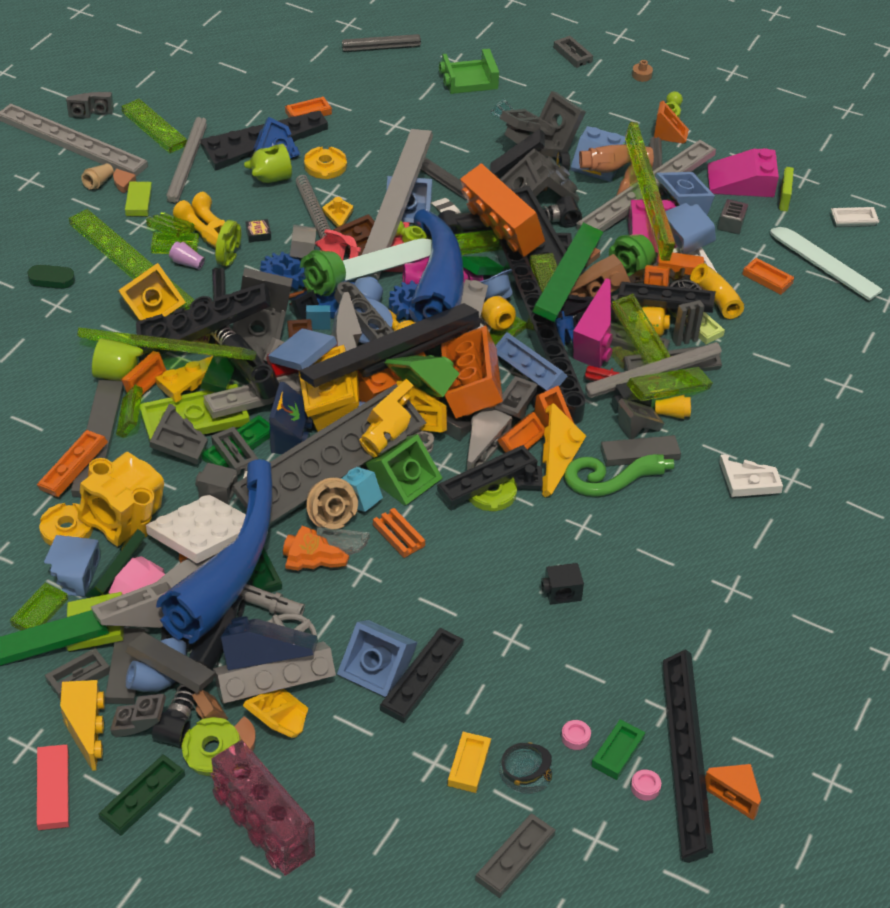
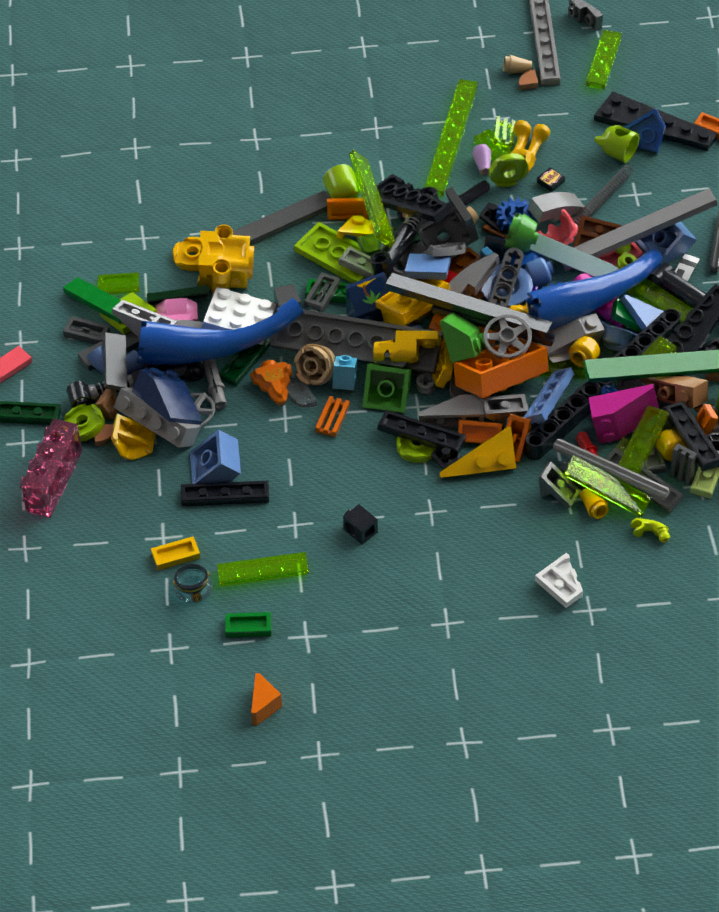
camera: 60 degrees right, 5 degrees up
dark green tile [27,265,75,289] -> none
orange tile [37,430,108,497] -> none
medium blue piece [44,535,100,597] -> none
yellow slope [60,680,105,771] -> none
flat silver slope [110,694,166,737] -> none
clear neon green tile [116,385,143,438] -> none
yellow slope [117,263,186,321] -> none
lime tile [125,181,152,216] -> none
dark grey wing [150,403,208,465] -> none
light grey axle [166,117,207,203] -> none
yellow tile [304,147,347,179] -> none
yellow piece [322,197,354,227] -> none
orange brick [460,163,545,257] -> none
dark grey tile [475,813,556,898] -> none
bright pink tile [561,720,591,750] -> none
bright green plant [564,454,674,497] -> none
dark grey tile [601,435,681,466] -> none
bright pink tile [631,770,662,801] -> none
black tile [663,649,714,863] -> none
none -> clear neon green tile [217,552,309,586]
none -> light grey tile [429,242,466,256]
none -> light grey wheel [483,314,532,359]
none -> tile [620,295,664,330]
none -> neon yellow piece [630,518,670,543]

